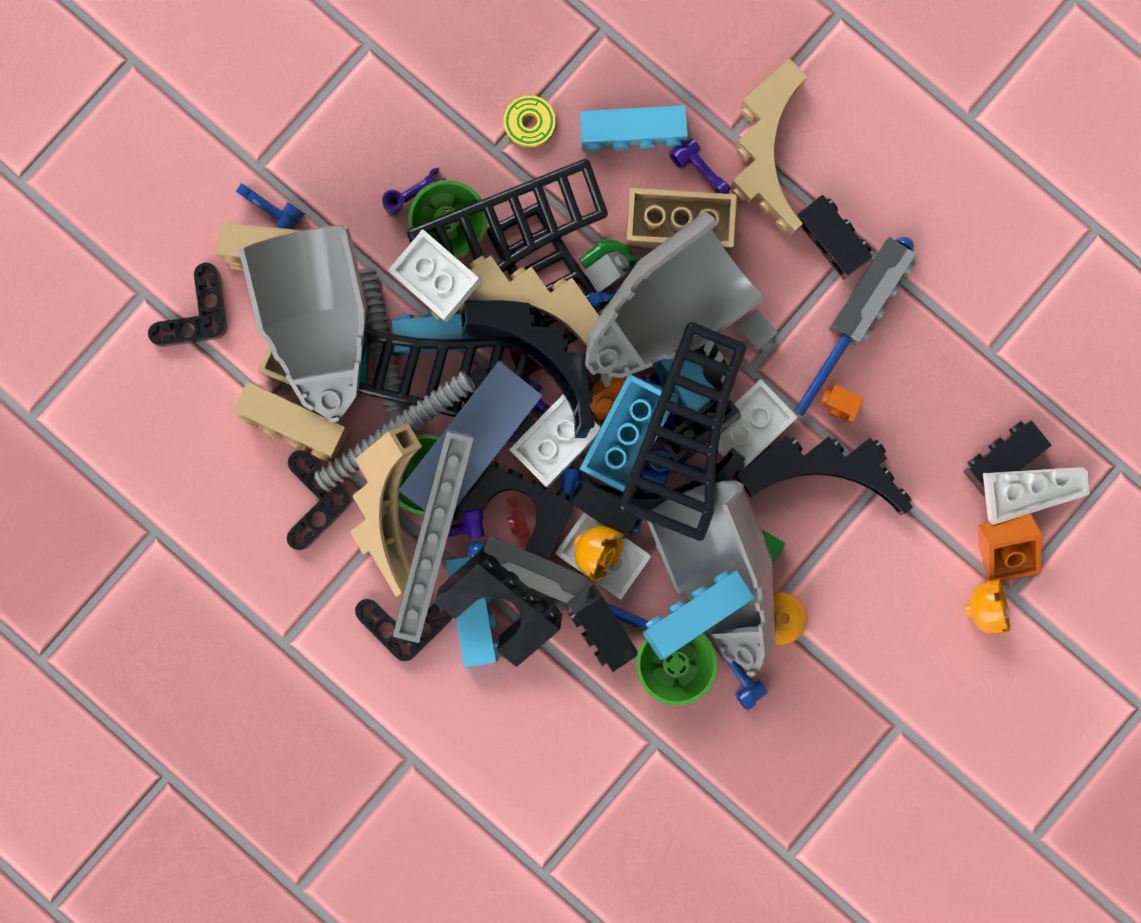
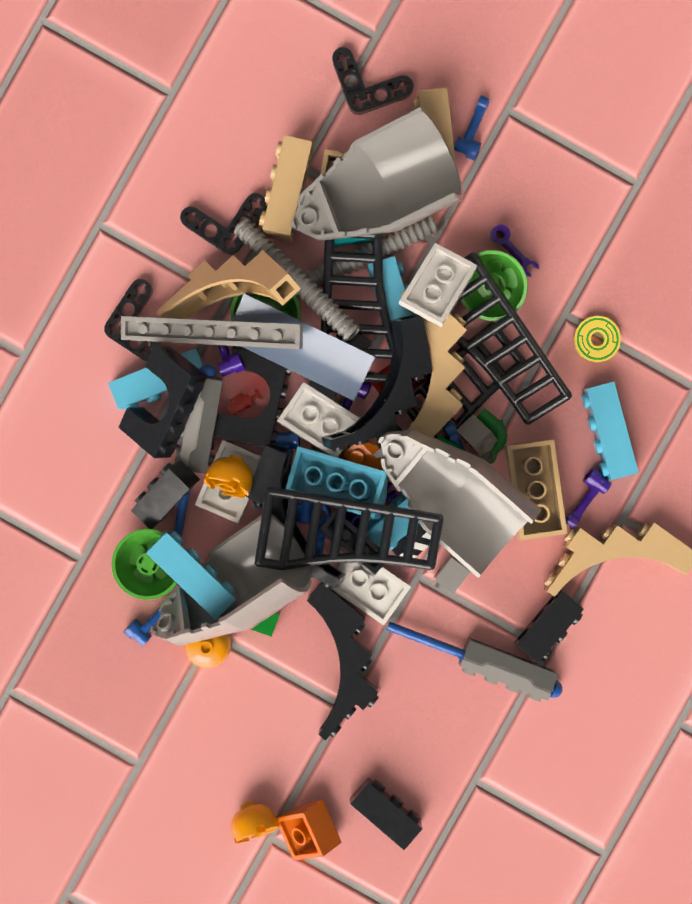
camera: 80 degrees right, 5 degrees up
orange brick [819,385,864,425] -> none
white wing [983,467,1089,525] -> none

